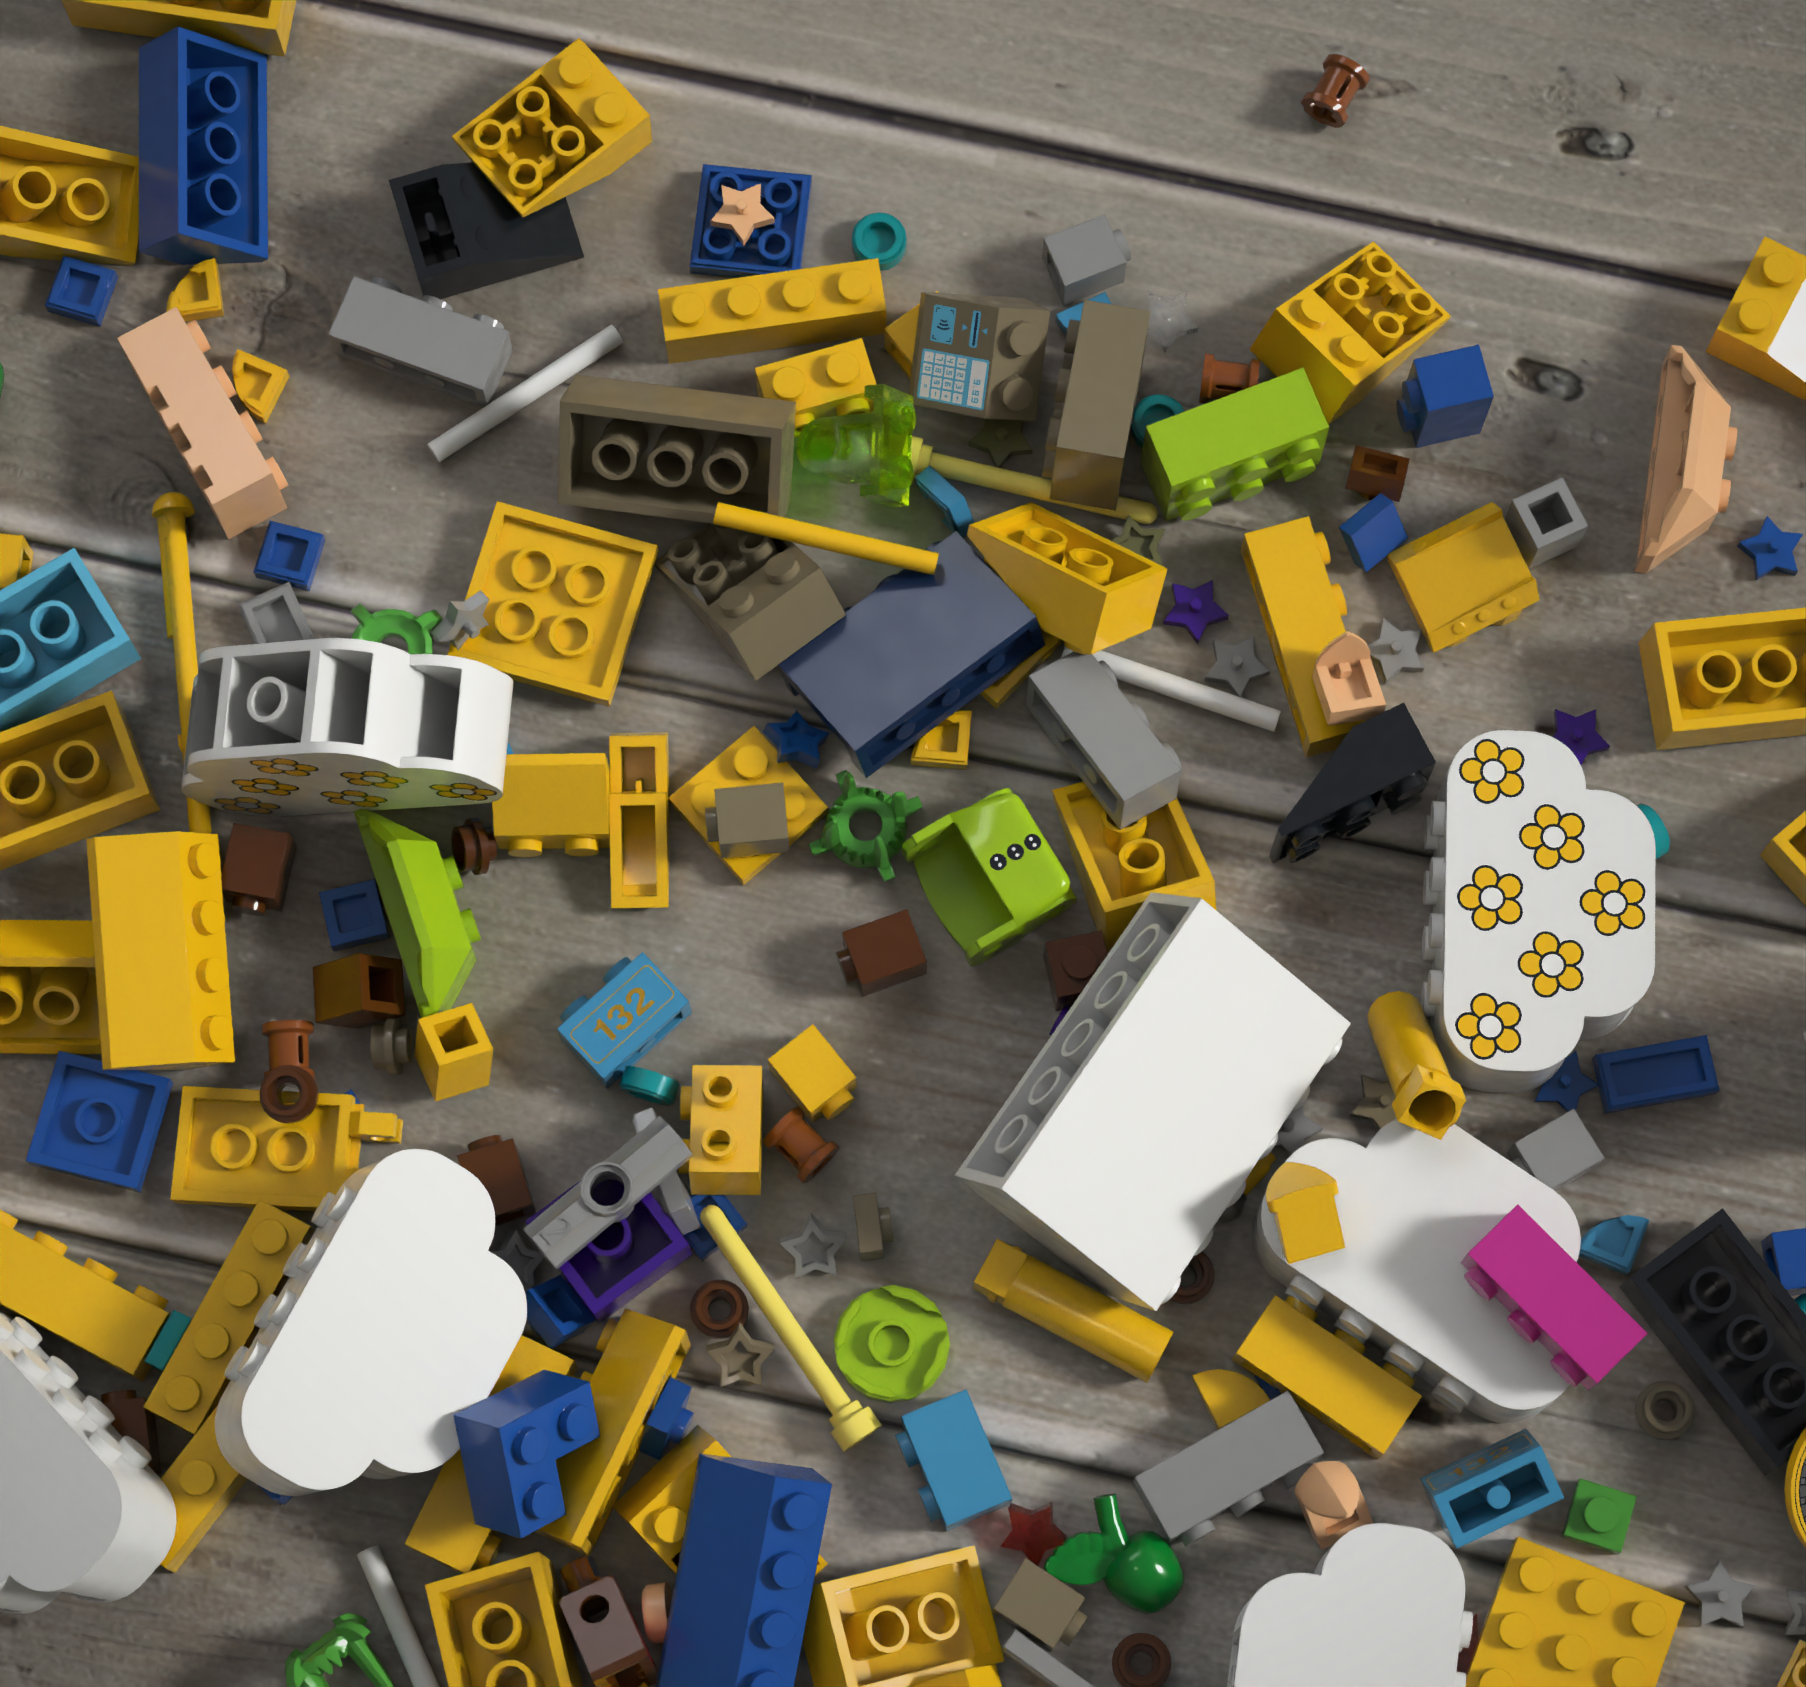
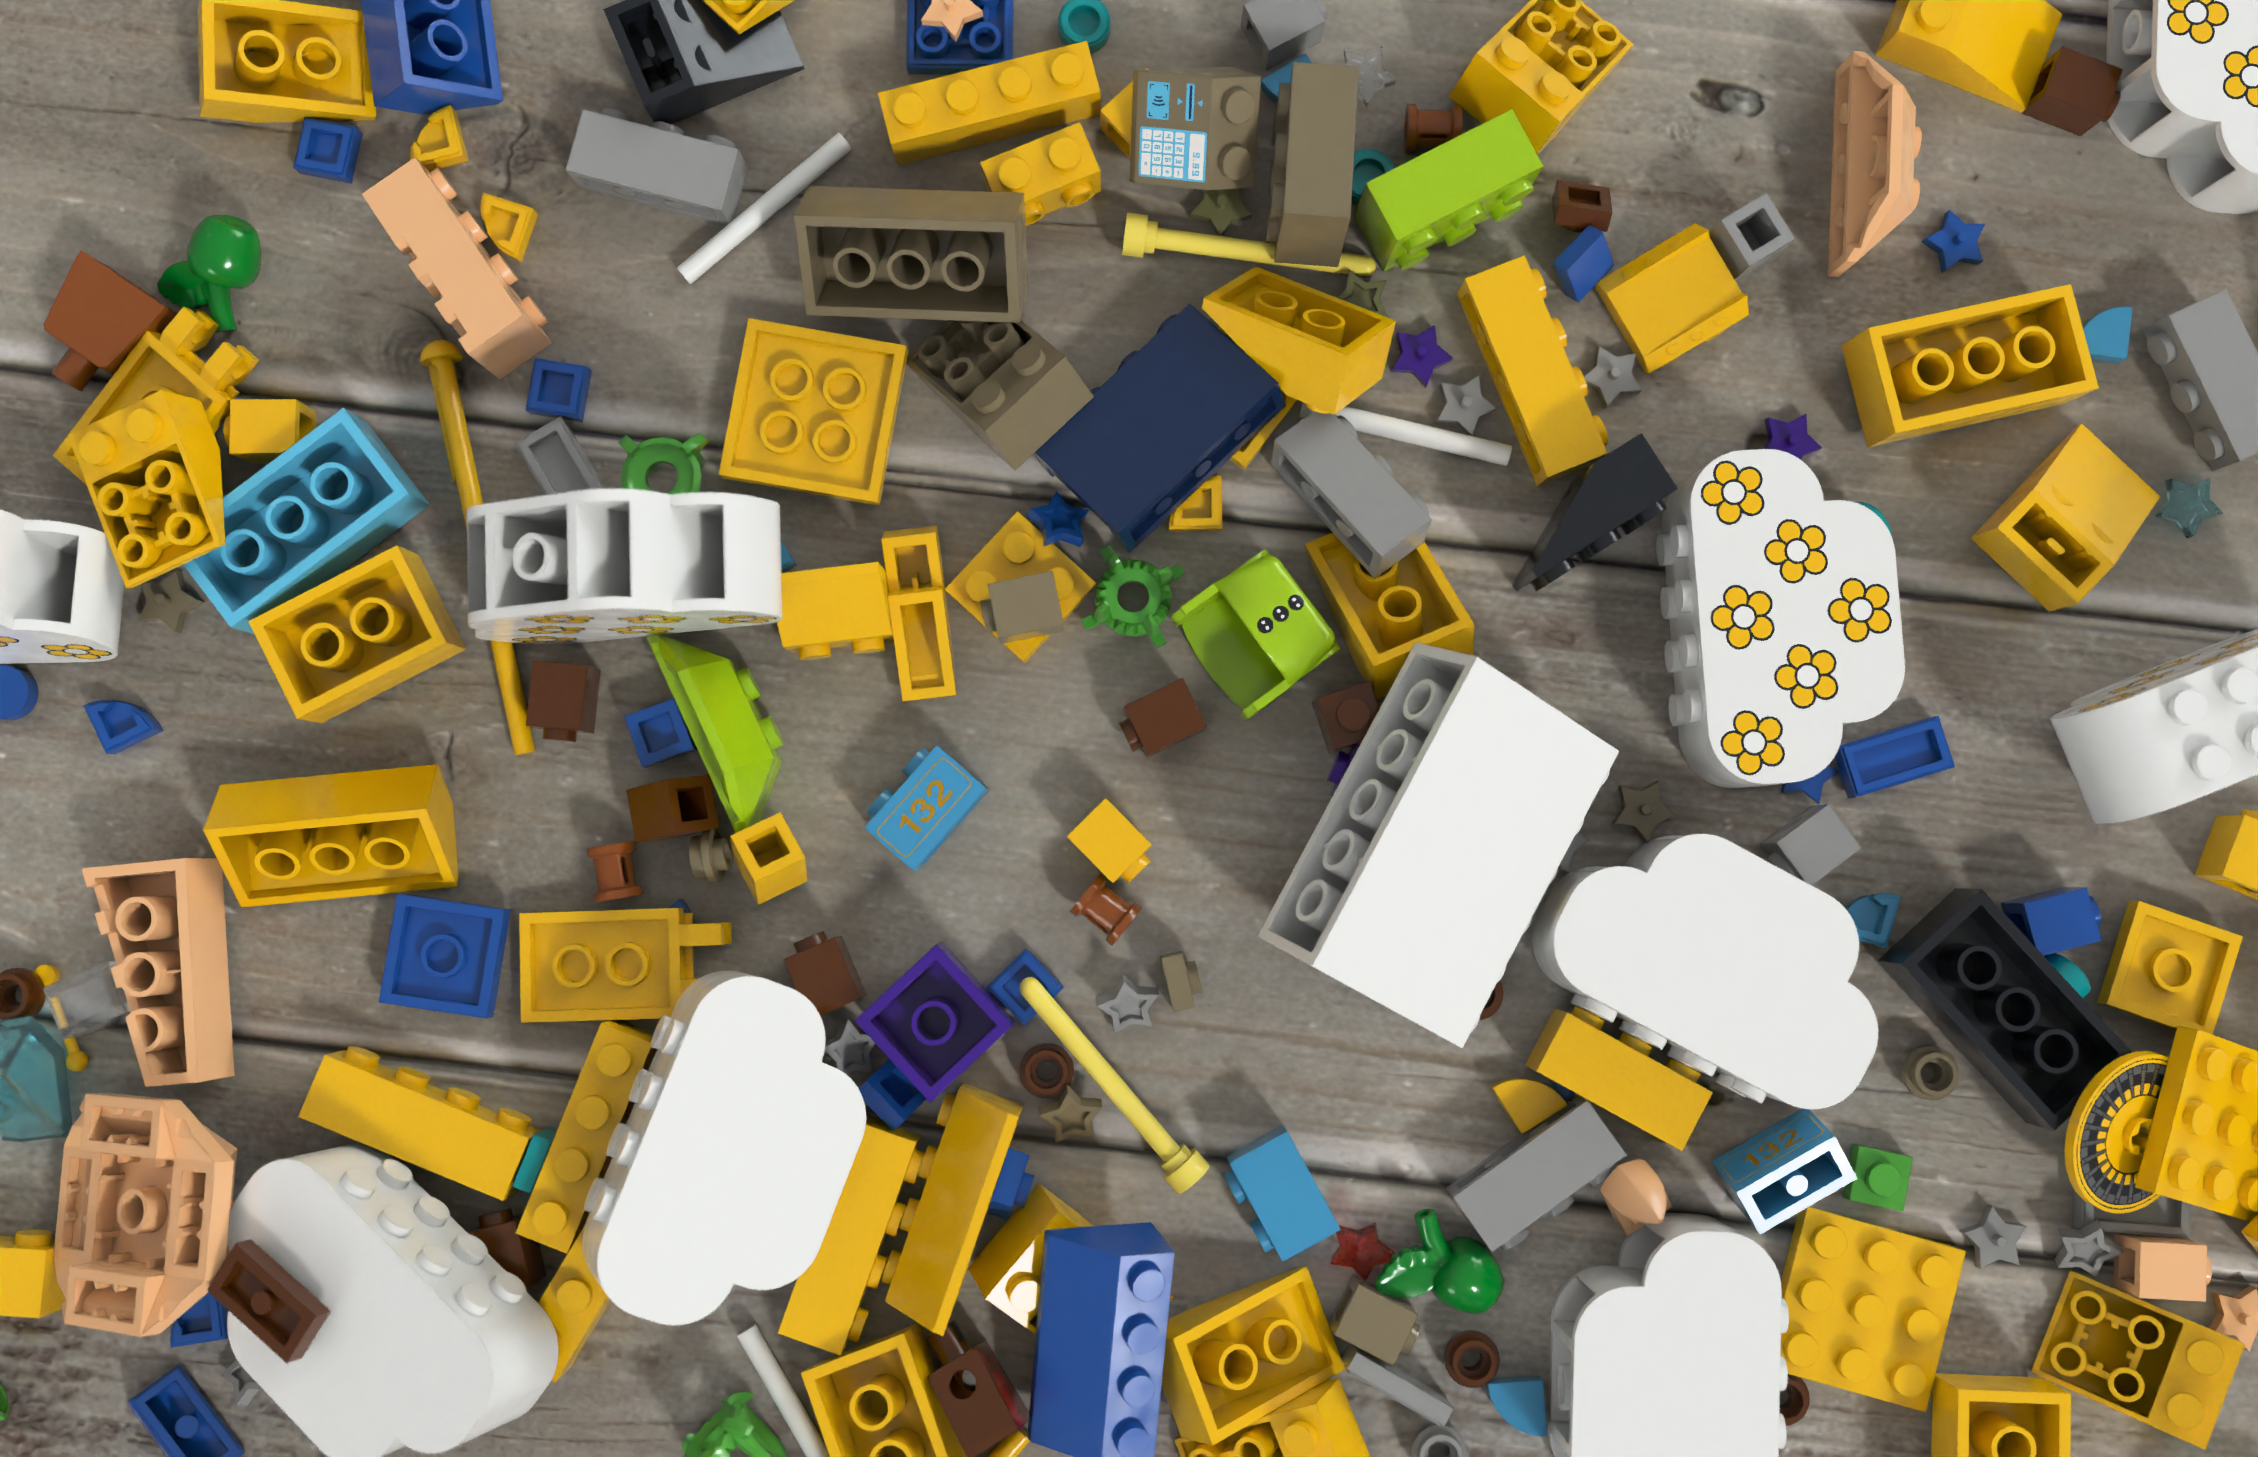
camera: 10 degrees left, 10 degrees up
yellow slope [86,831,235,1070] -> none
reddish brown plate [260,1065,319,1124] -> none
light grey piece [431,590,489,650] -> none
reddish brown plate [451,818,497,875] -> none
blue brick [453,1370,600,1538] -> none
light grey piece [523,1116,693,1270] -> none
teal tile [619,1066,680,1106] -> none
light grey tile [632,1107,701,1235] -> none
light nougat tile [642,1582,673,1644] -> none
yellow brick [678,1065,764,1195] -> none
yellow bar [713,502,939,575] -> none
clear neon green pin [796,384,916,508] -> none
lime tile [834,1285,950,1404] -> none
dark azure tile [915,465,975,538] -> none
yellow piece [973,1239,1174,1383] -> none
yellow tile [1266,1162,1345,1264] -> none
light nougat plate [1312,631,1386,726] -> none
yellow piece [1367,991,1466,1140] -> none
blue brick [1396,344,1494,448] -> none
dark pink brick [1460,1204,1648,1391] -> none

